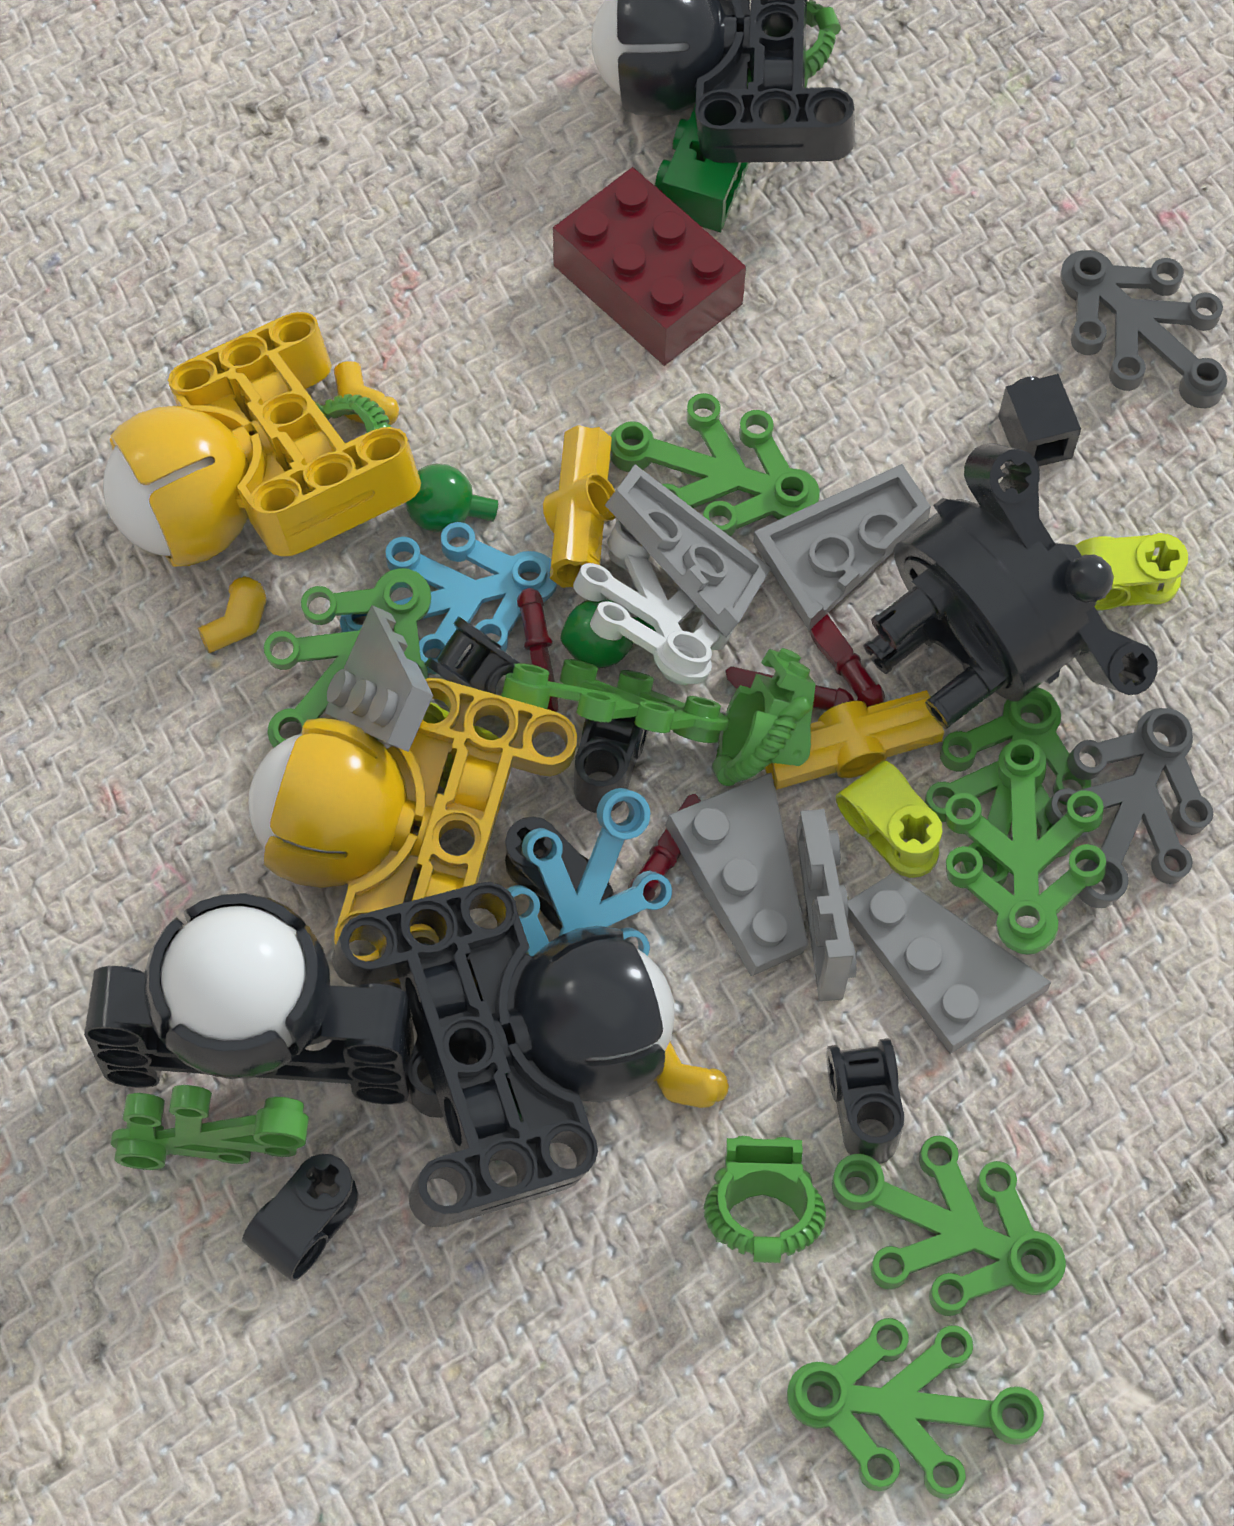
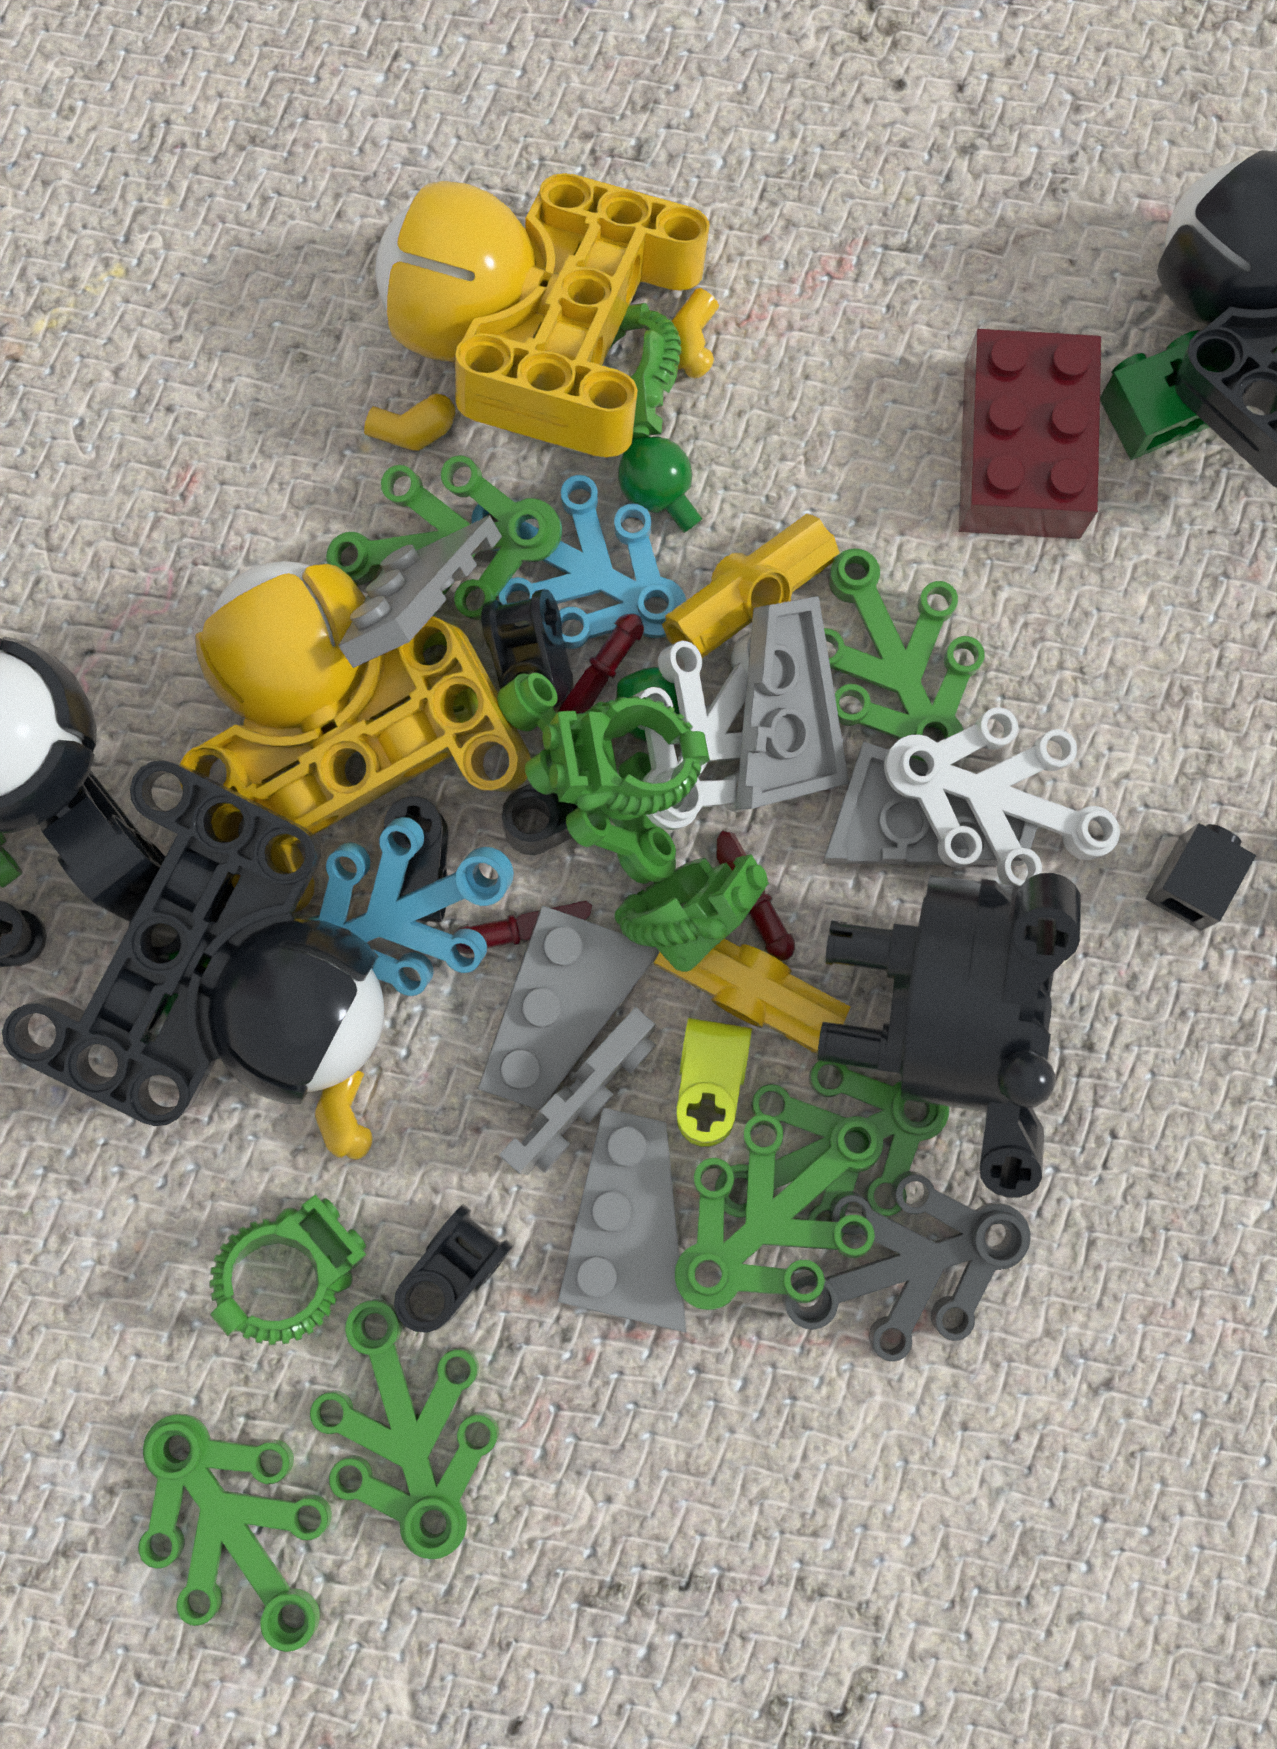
camera: 50 degrees right, 15 degrees up
dark red piece [808,614,885,707] -> none
neon yellow piece [1075,533,1188,611] -> none
none -> bright green piece [542,696,710,820]
none -> white plant [884,707,1120,886]

